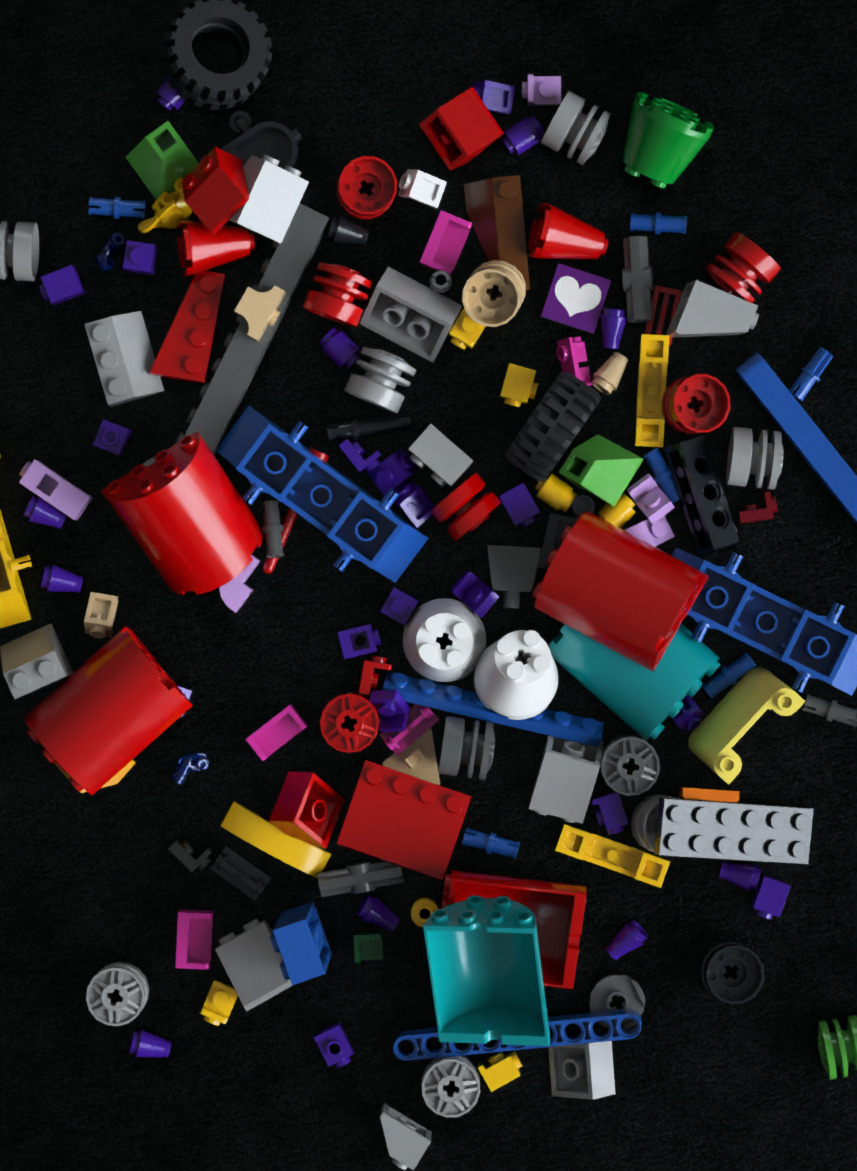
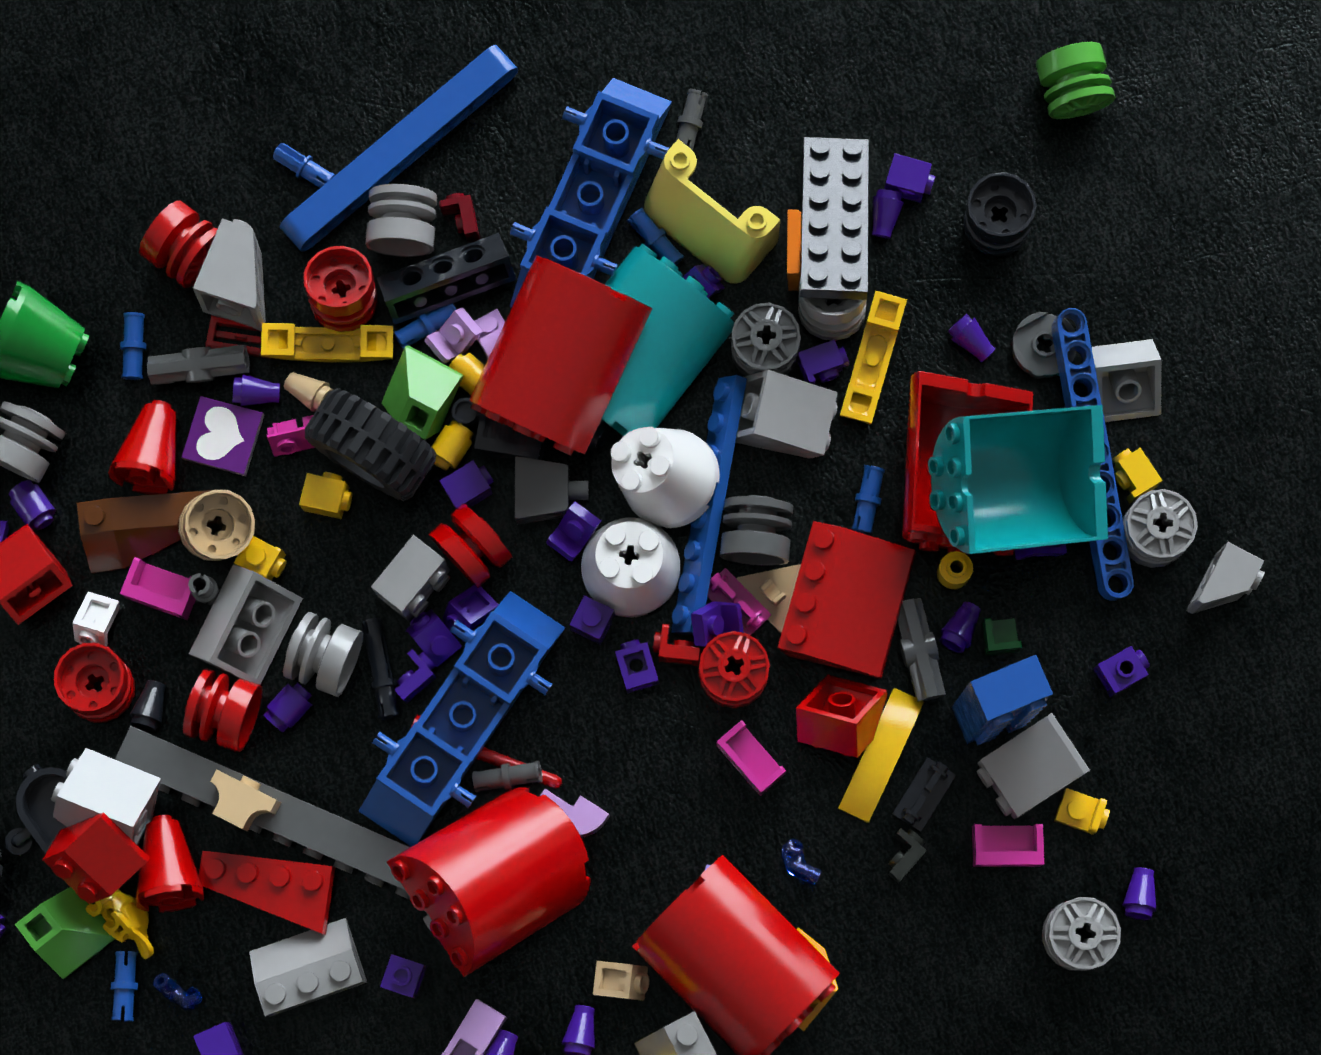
camera: 90 degrees left, 10 degrees down
dark purple brick [123,240,158,275] -> none

